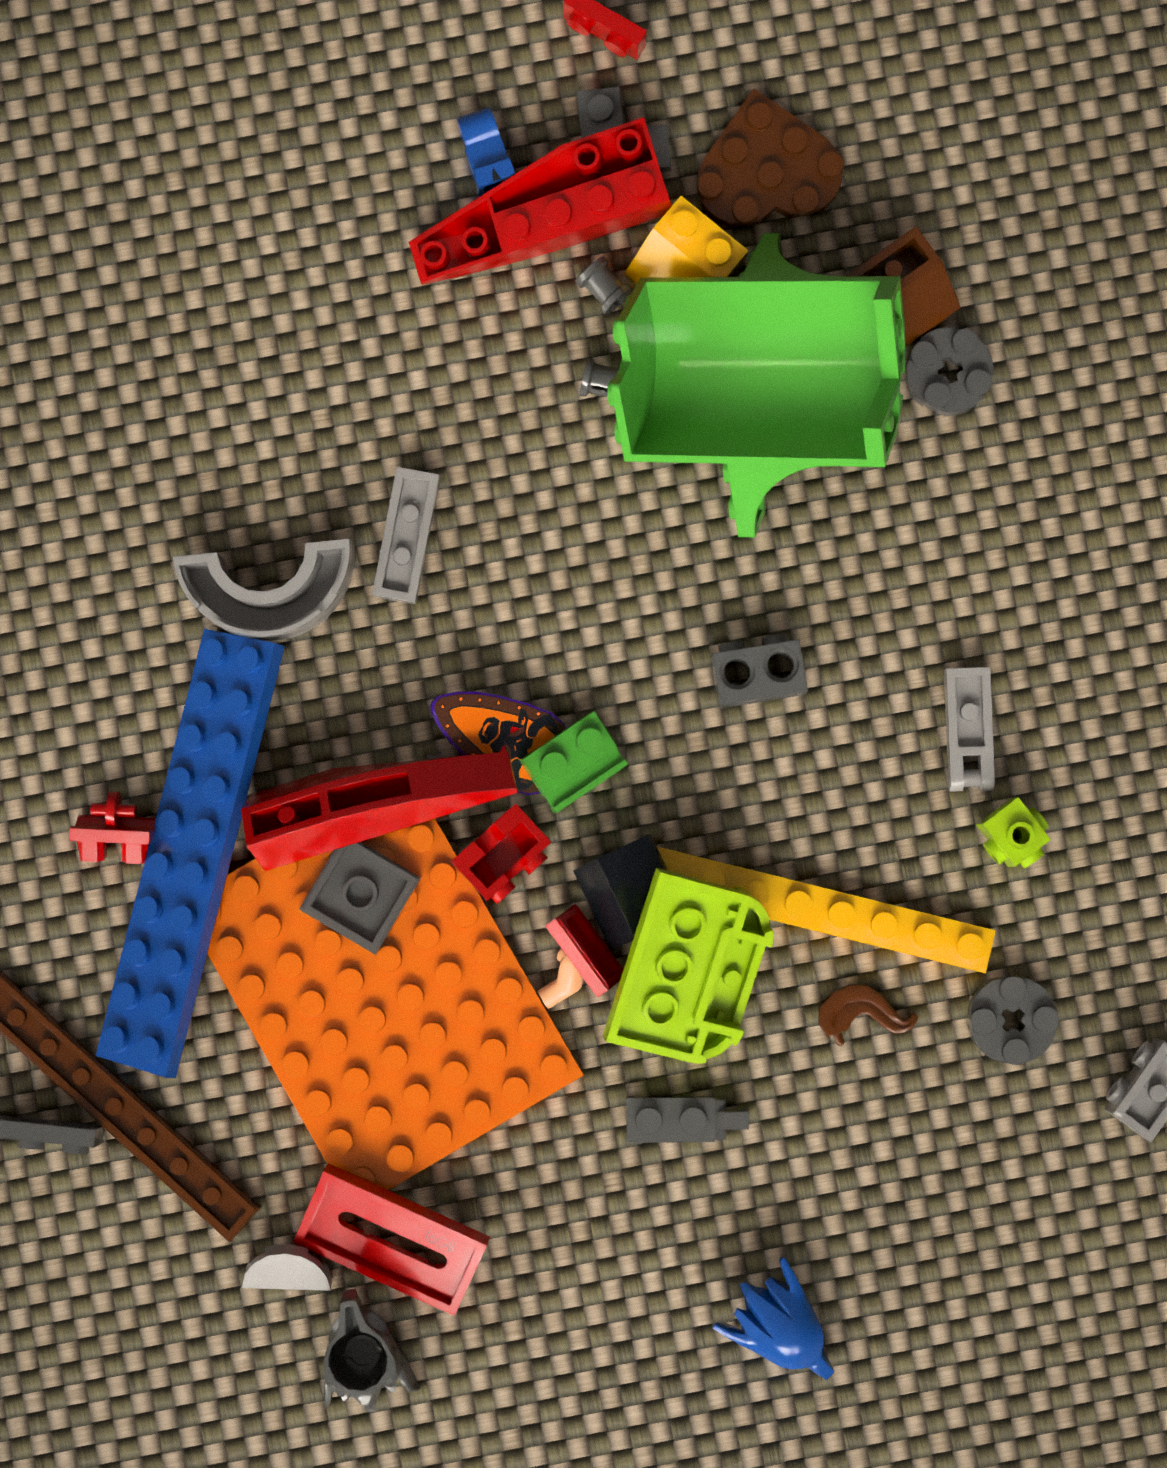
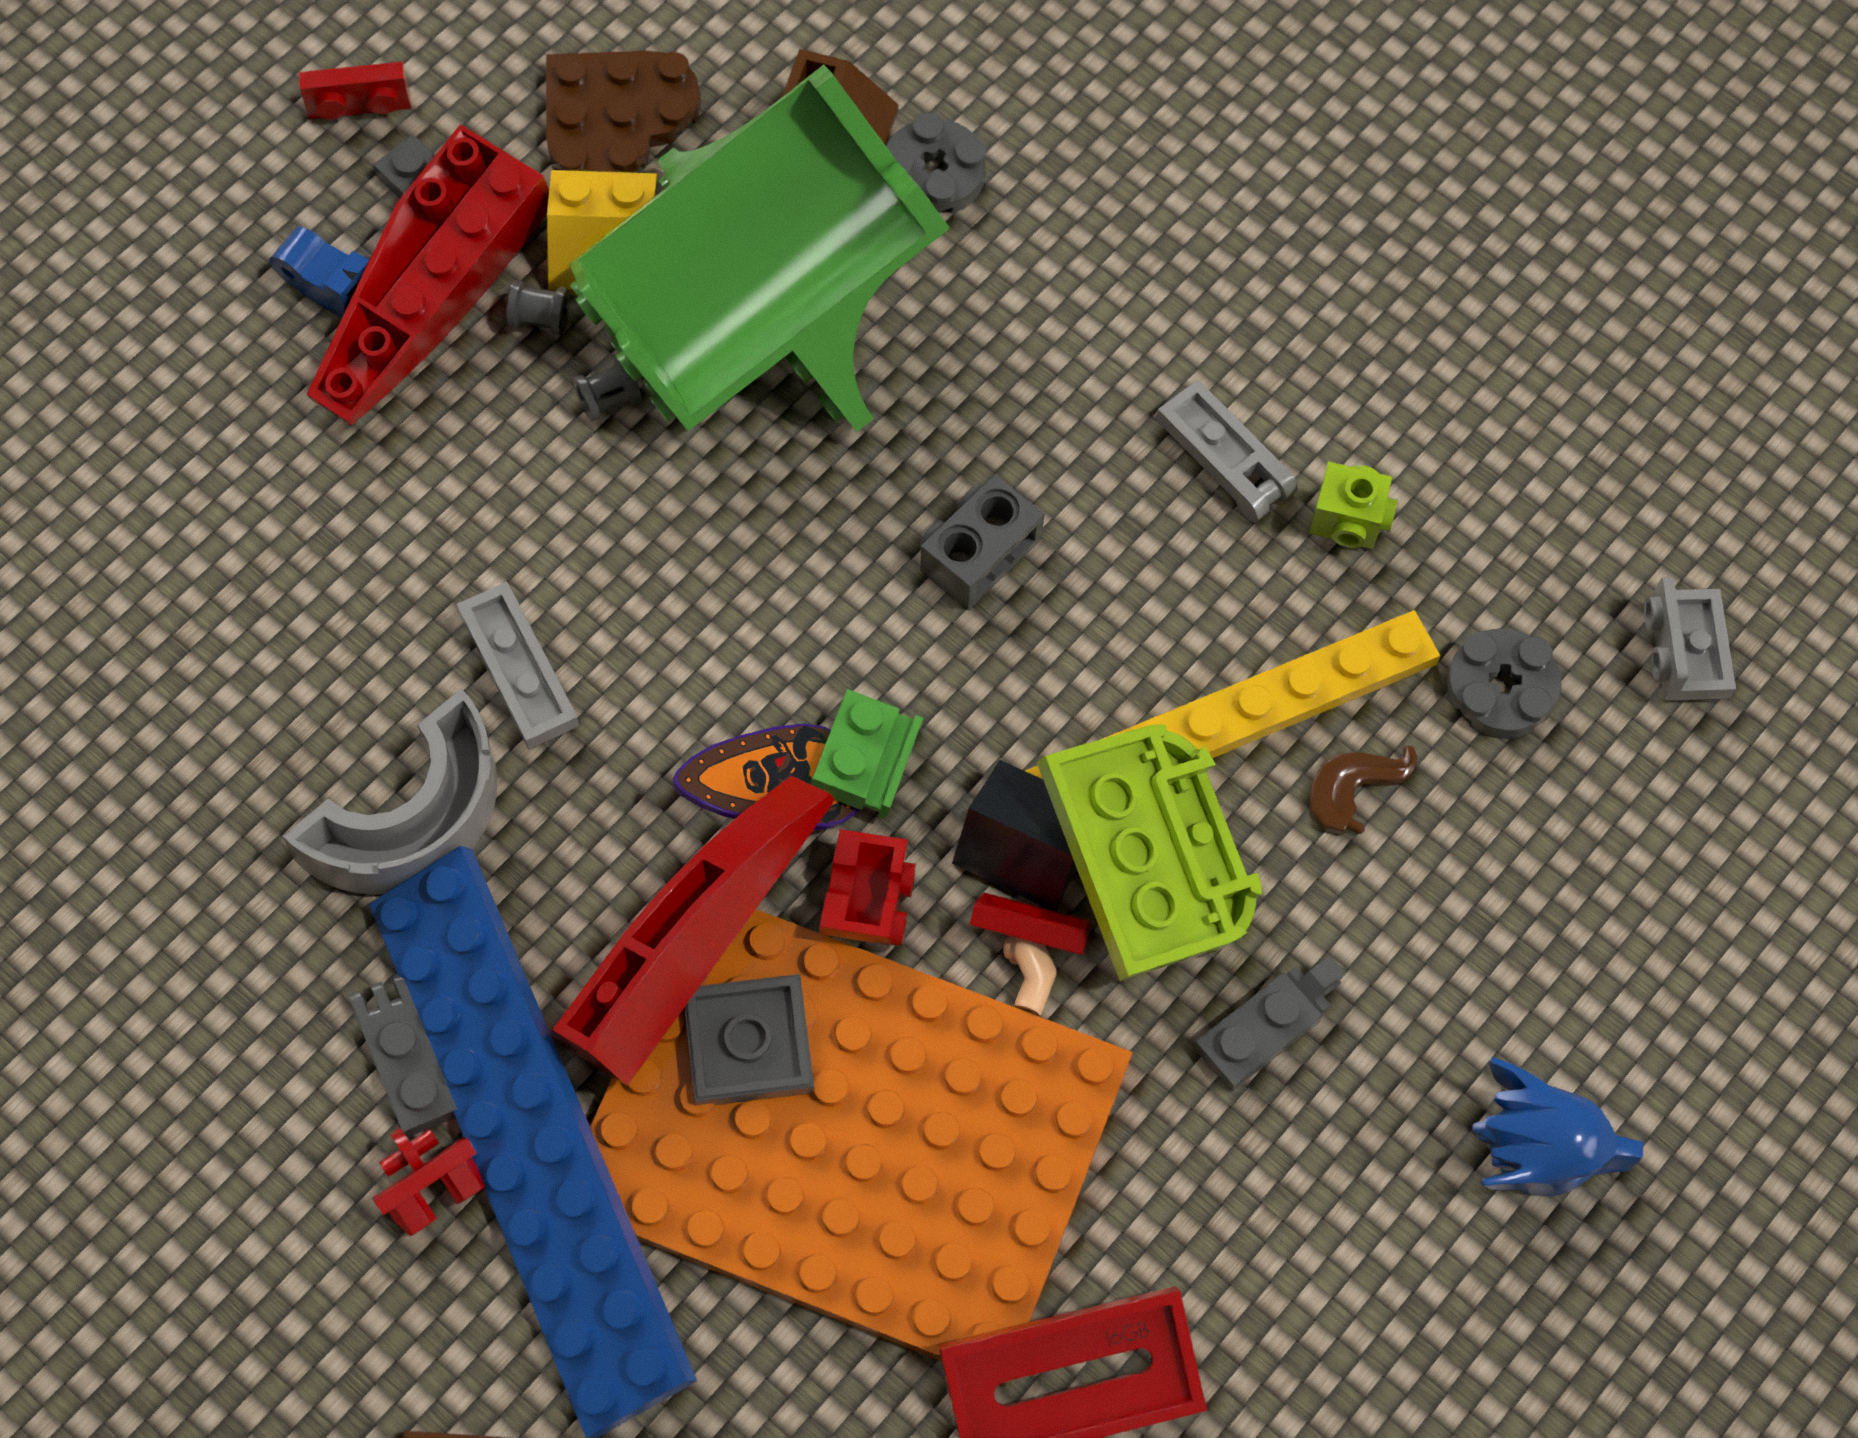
camera: 40 degrees left, 20 degrees down
none -> dark grey hinge [348,975,457,1138]

